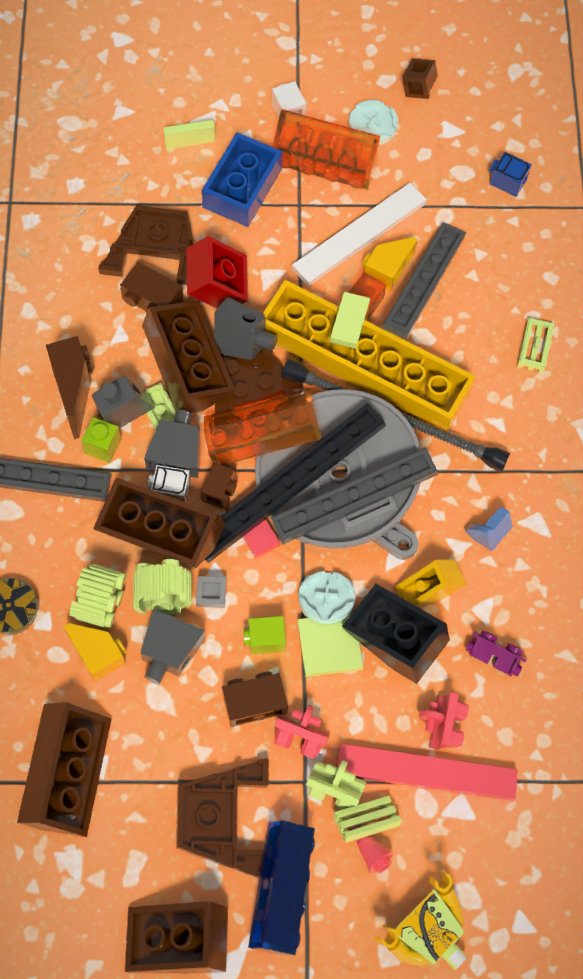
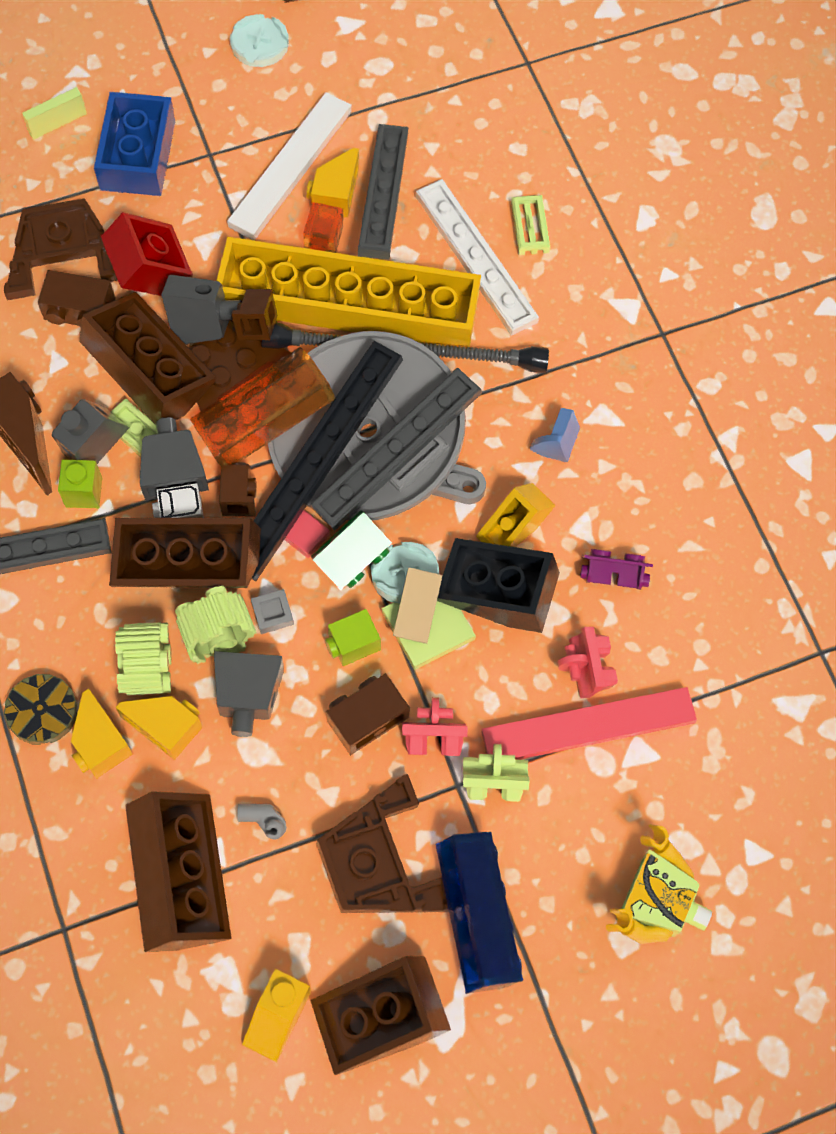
camera: 20 degrees left, 0 degrees up
white brick [272,81,307,127] -> none
clear orange slope [272,109,380,190] -> none
yellowish green tile [330,292,370,349] -> none
yellowish green tile [333,795,402,843] -> none
coral cone [347,825,393,874] -> none
blue brick [489,152,532,197] -> none
none -> yellow slope [71,688,133,779]
none -> reddish brown brick [232,289,278,340]
none -> light grey arm [237,804,287,840]
none -> yellow slope [242,968,312,1063]
none -> brick [311,510,392,590]
none -> tan tile [393,567,443,644]
none -> white tile [416,179,539,336]

